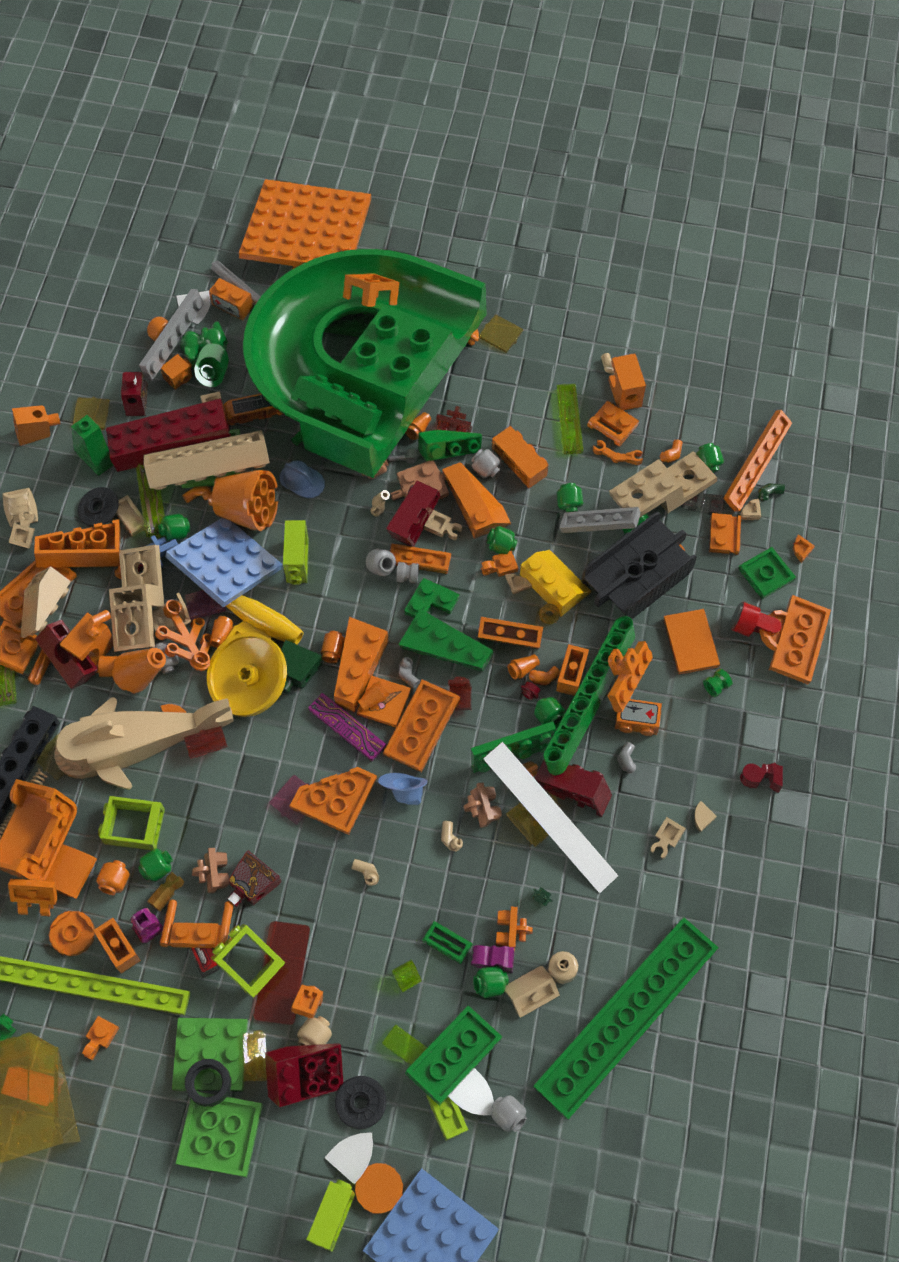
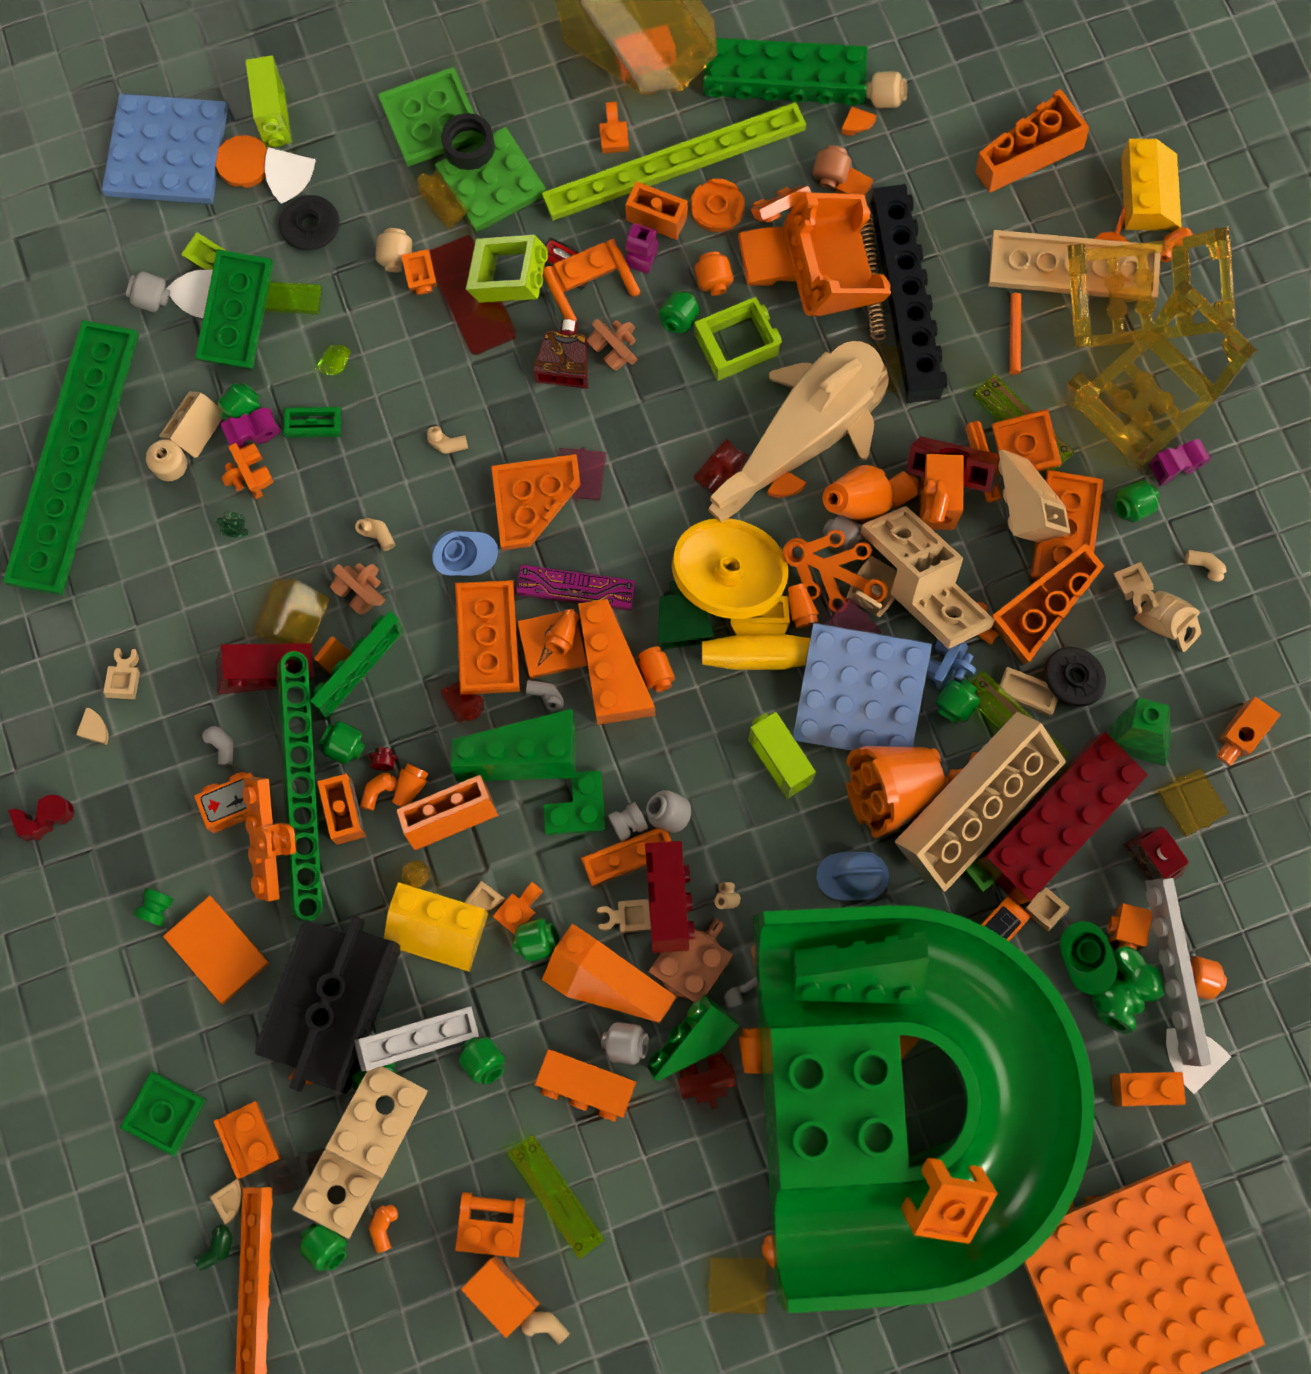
camera: 150 degrees right, 10 degrees up
pearl gold bar [147,872,185,912] -> none
light grey axle [211,260,261,306] -> none
dark red slope [265,1043,344,1107] -> none
white sticker [483,742,618,893] -> none
orange piece [593,440,643,465] -> none
orange plate [730,595,831,684] -> none
orange tile [793,534,815,563] -> none

